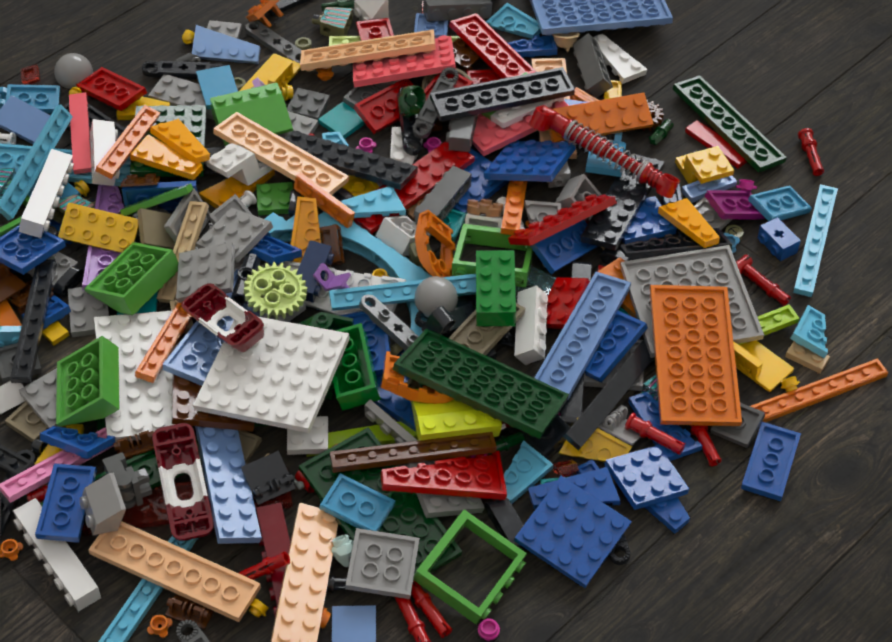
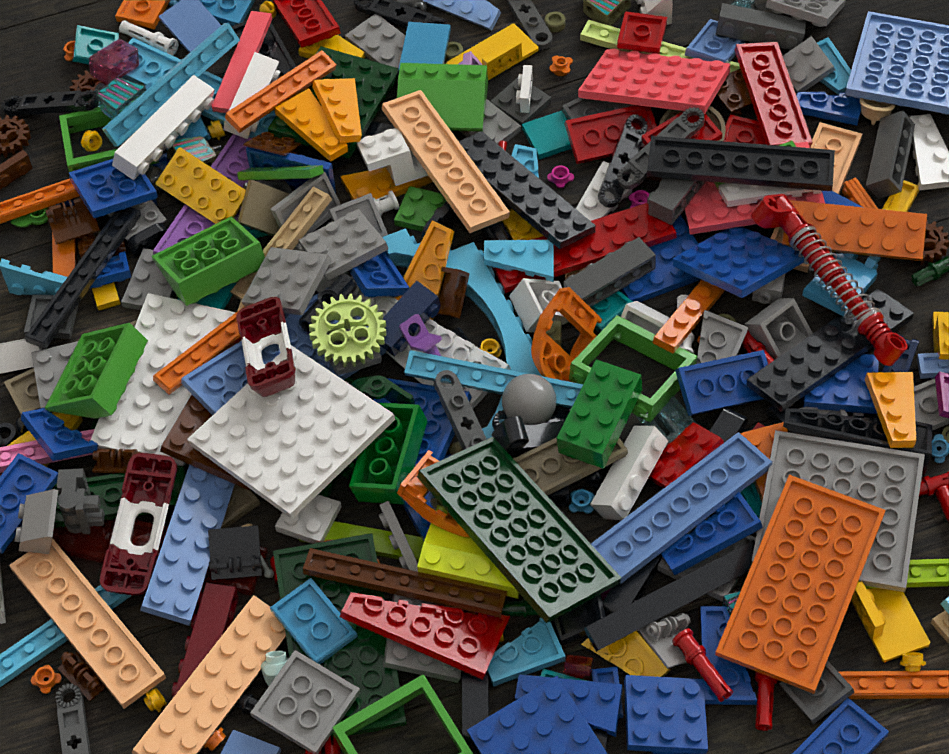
camera: 30 degrees right, 5 degrees up
red pin [238,551,290,580] -> none
yellow plate [280,83,293,101] -> none
orange tile [293,172,355,228] -> none
light nougat plate [300,29,436,71] -> none
dark green hair [398,85,426,118] -> none
medium nougat plate [467,199,503,217] -> none
red plate [508,194,617,246] -> none
none -> white plate [516,65,533,113]
none -> dark azure plate [569,489,594,514]
none -> light grey plate [783,36,836,93]

